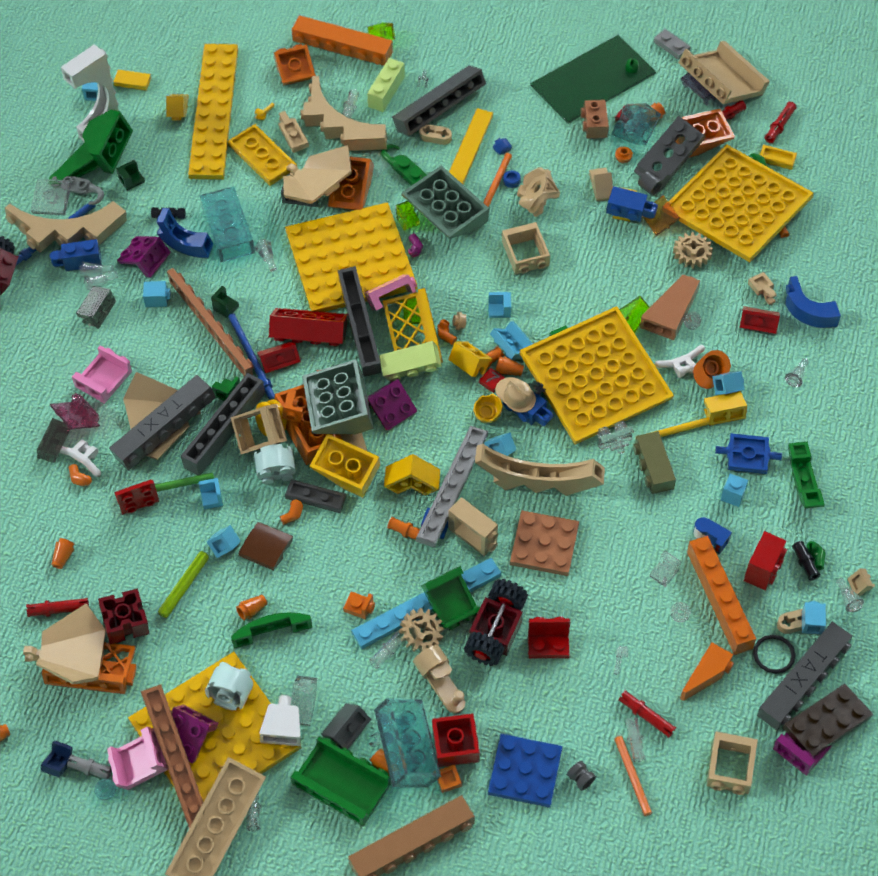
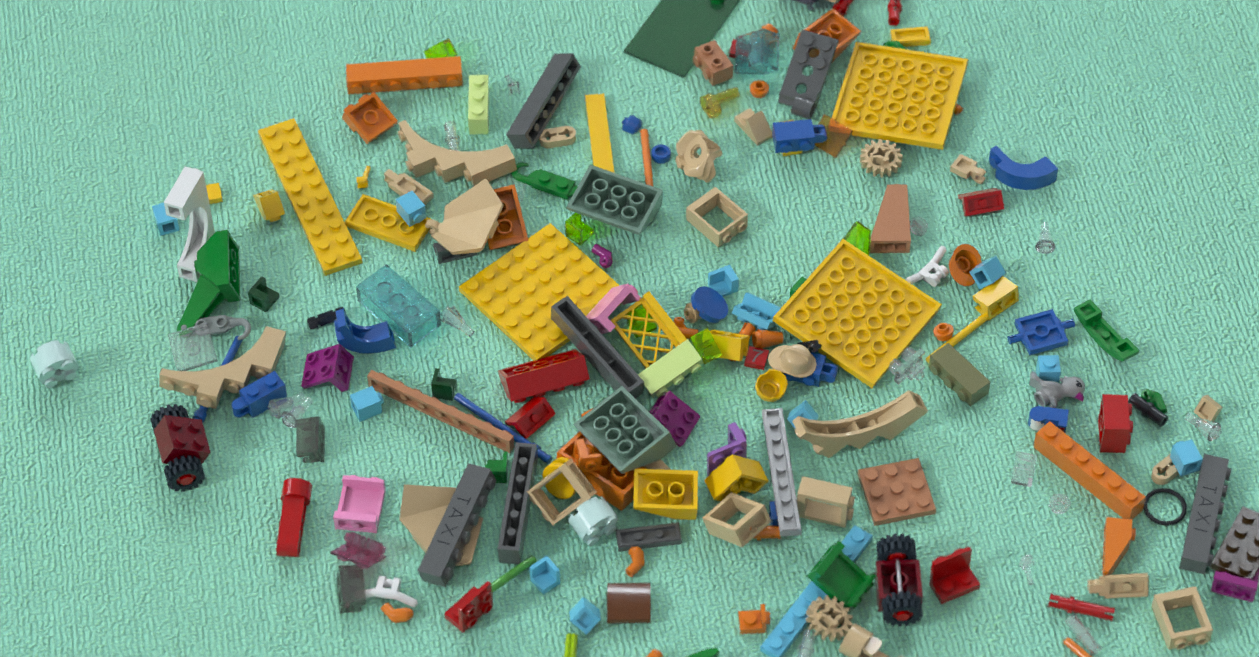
camera: 25 degrees left, 5 degrees down
none -> red beam [276,478,313,557]
none -> medium azure brick [396,191,426,227]
none -> clear neon green panel [690,328,722,365]
none -> blue tile [691,286,728,323]
none -> clear yellow piece [700,87,740,119]
none -> tan window [702,492,772,547]
none -> medium lavender bracket [707,422,747,476]
none -> orange plate [933,323,954,341]
none -> light grey animal [1029,371,1085,408]
none -> tan hinge [1087,573,1149,598]

